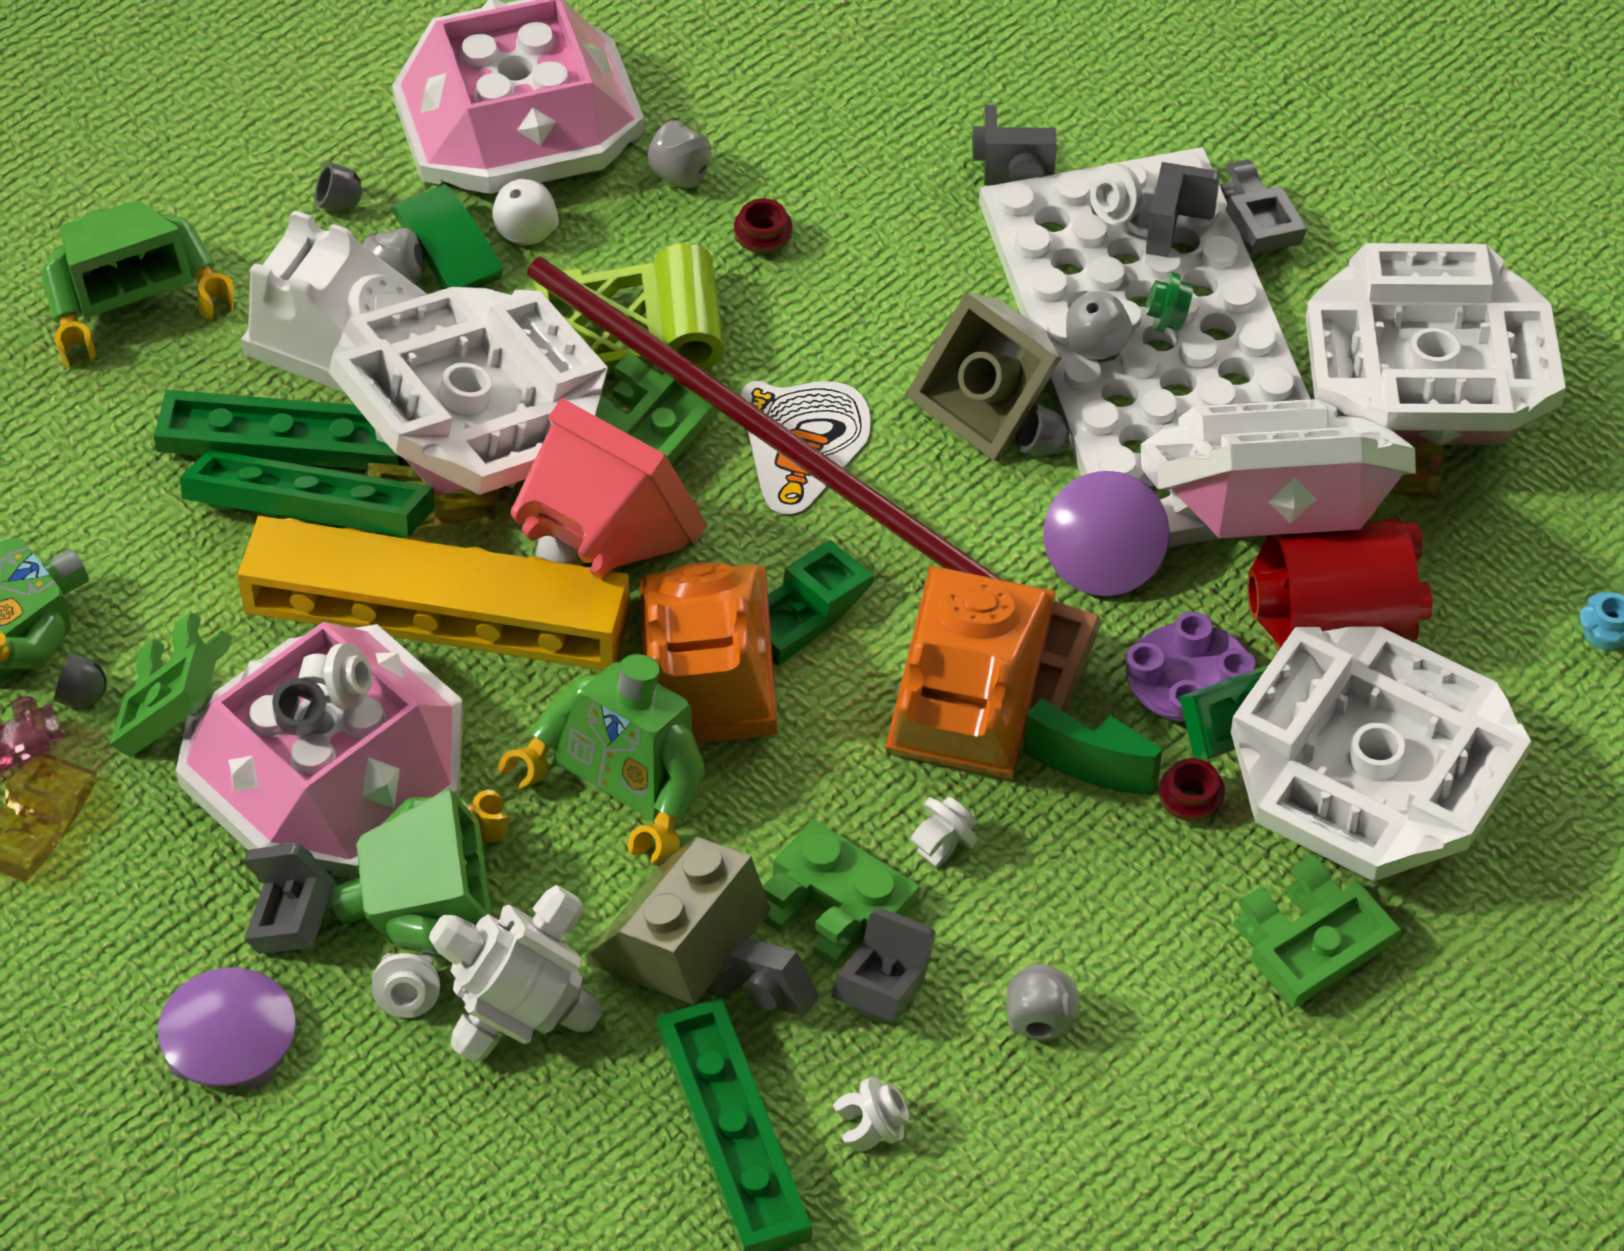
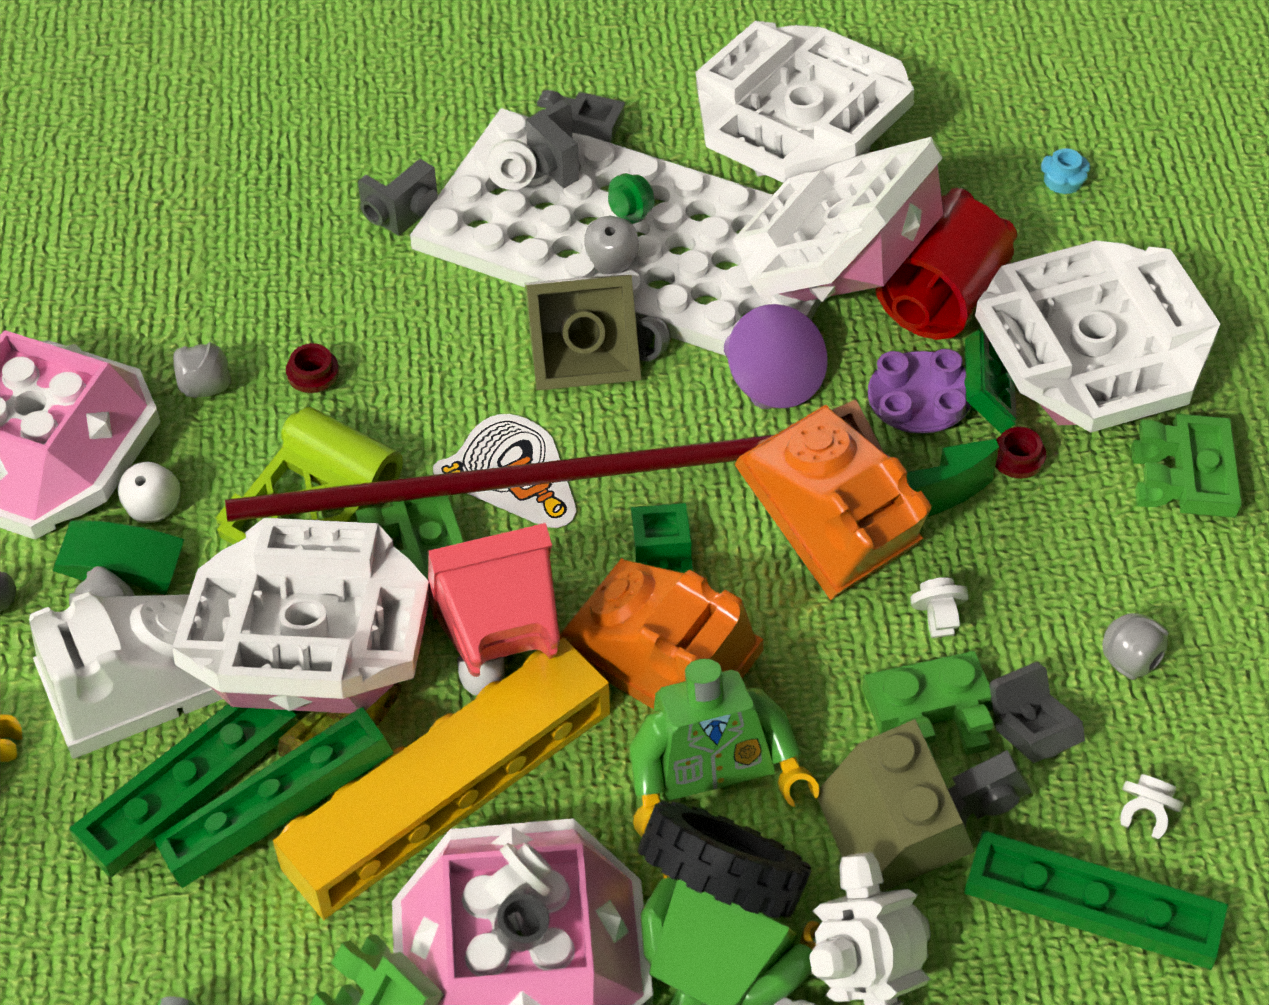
camera: 50 degrees left, 0 degrees up
none -> black tyre [638,801,812,918]

